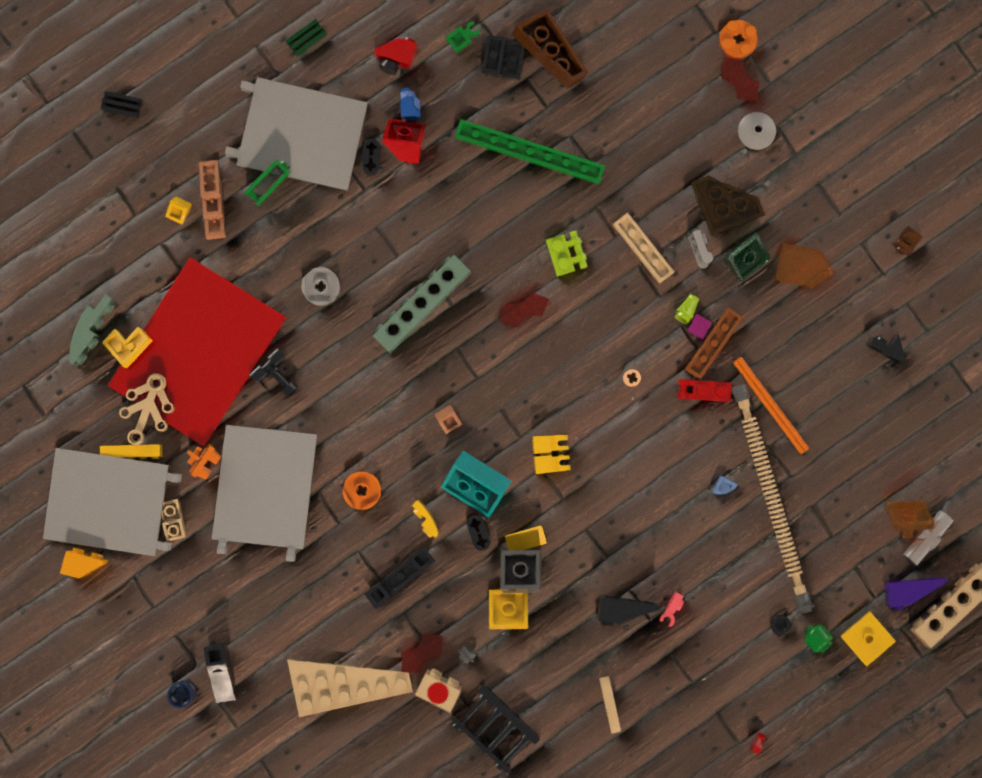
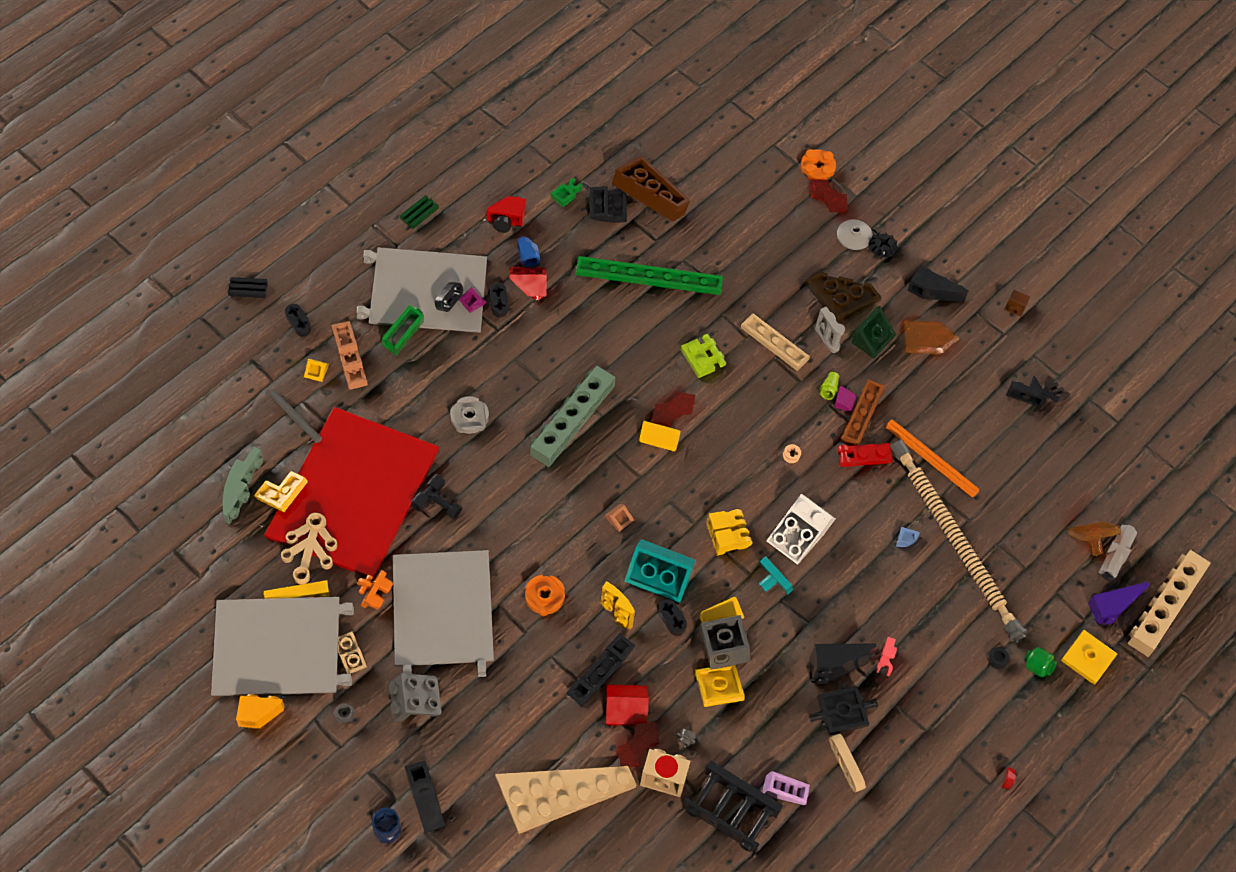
camera: 25 degrees left, 25 degrees down
none -> dark grey bar [270,390,322,443]
none -> black beam [285,304,311,336]
none -> dark grey plate [334,703,355,723]
none -> dark grey bracket [389,673,442,722]
none -> black beam [435,281,463,312]
none -> magenta slope [459,287,487,313]
none -> red slope [606,685,649,726]
none -> yellow slope [639,421,681,451]
none -> teal tile [758,556,793,595]
none -> lavender slope [763,771,810,805]
none -> white slope [767,494,836,565]
none -> black plate [809,686,878,735]
none -> black gear [869,232,898,258]
none -> black slope [907,265,969,302]
none -> black tile [1042,382,1070,403]

